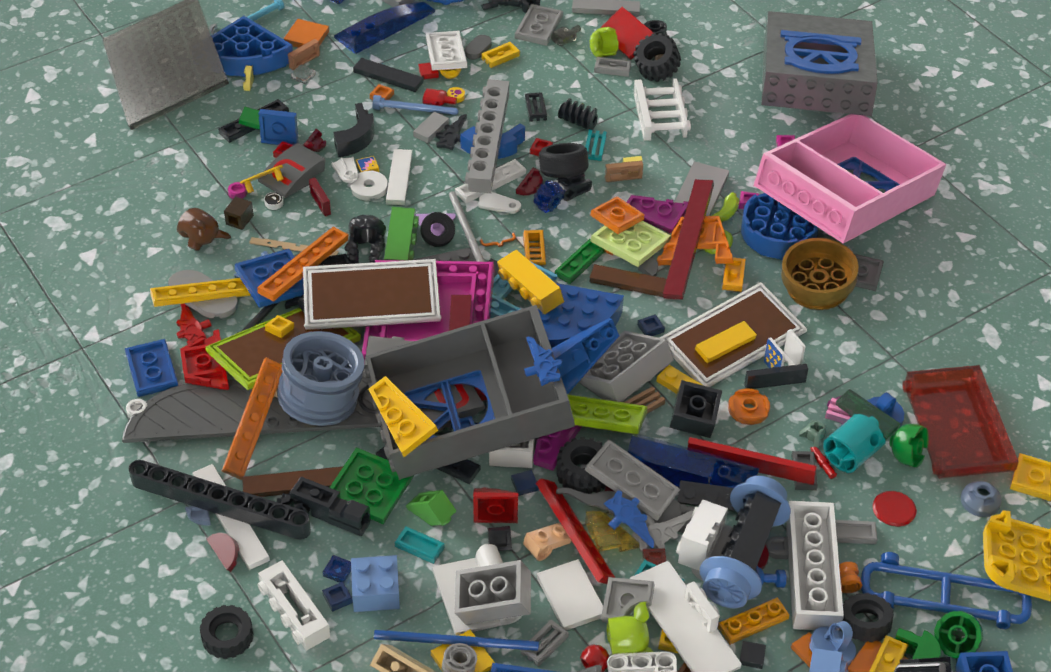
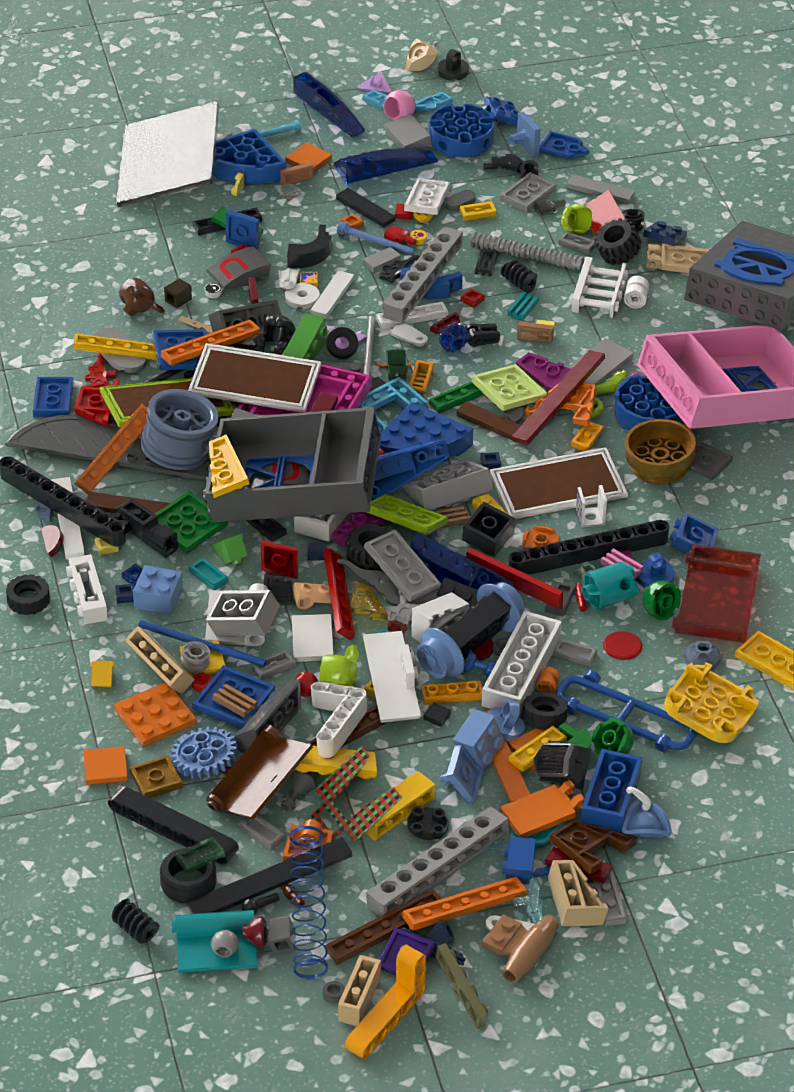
camera: 20 degrees right, 5 degrees down
white tile [126,399,147,418] -> none
dark pink tile [228,182,247,199] -> none
yellow piece [240,165,284,194] -> none
yellow tile [265,315,294,338] -> none
dark red tile [303,129,326,152] -> none
yellow brick [497,250,564,314] -> none
blue piece [524,337,562,386] -> none
black tyre [539,143,589,178] -> none
orange tile [590,196,645,234] -> none
light grey tile [601,577,655,623] -> none
blue piece [603,491,654,549] -> none
yellow tile [695,321,757,363] -> none
black tile [744,364,808,389] -> none
clear green tile [836,389,900,440] -> none
none -> light yellow tile [94,538,118,556]
none -> dark grey wedge [208,300,281,343]
none -> black tile [272,581,292,602]
none -> dark green brick [386,349,408,380]
none -> light grey piece [470,232,585,271]
none -> black beam [508,520,670,575]
none -> white wheel [624,276,650,309]
none -> dark blue plate [643,221,688,246]
none -> tan tile [646,244,709,273]
none -> blue plate [669,512,719,558]

